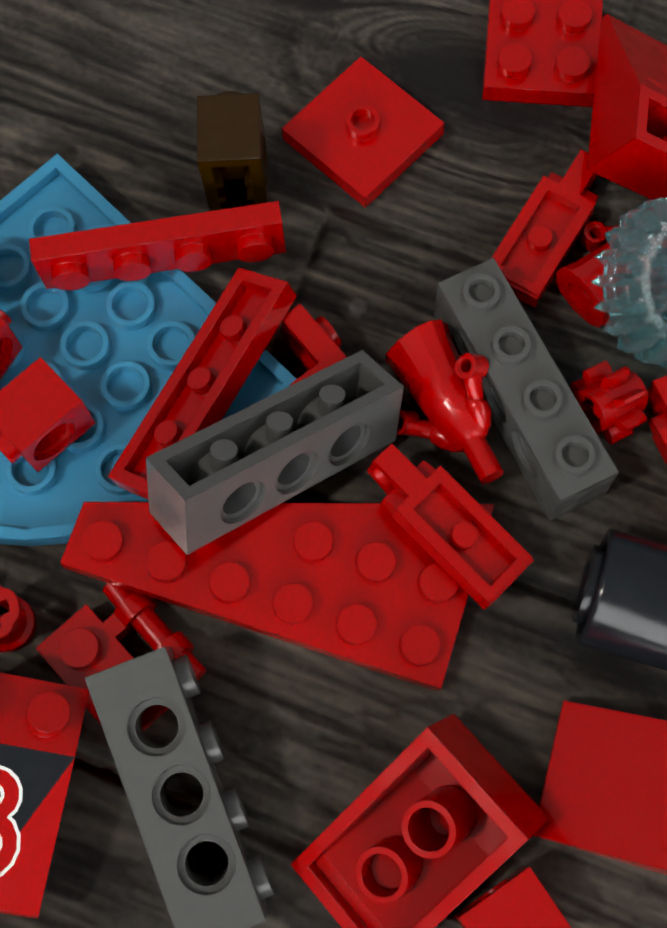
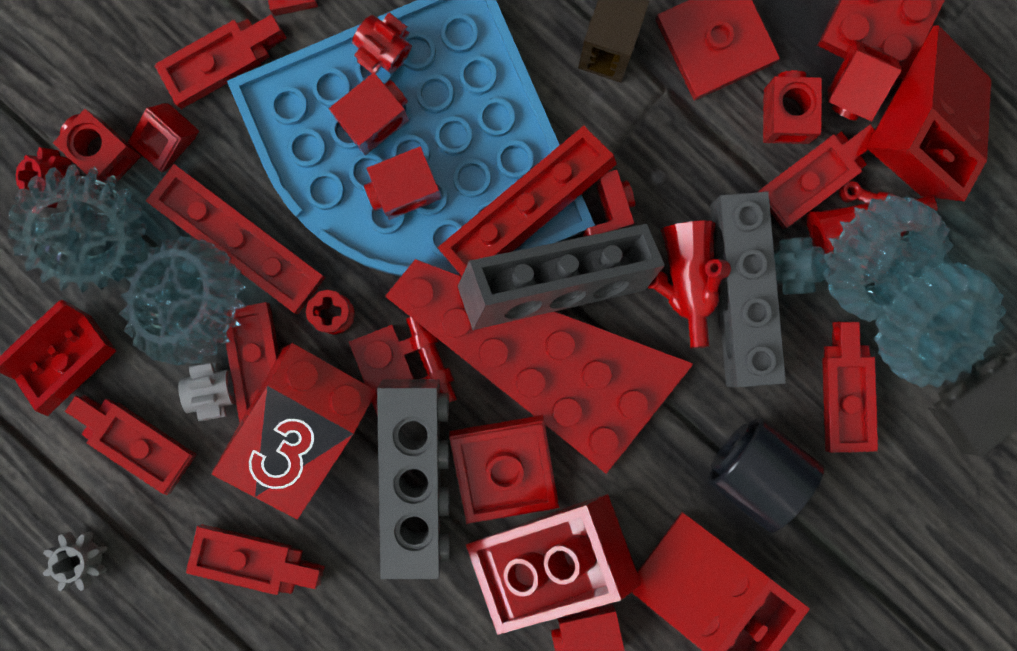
camera: 15 degrees right, 15 degrees up
red plate [29,201,286,291] -> none
red hinge [367,444,534,610] -> none
red gear [569,360,648,445] -> none
none -> red plate [449,415,559,524]
none -> red brick [763,70,822,144]
none -> clear light blue gear [774,237,828,295]
none -> red brick [828,40,902,122]

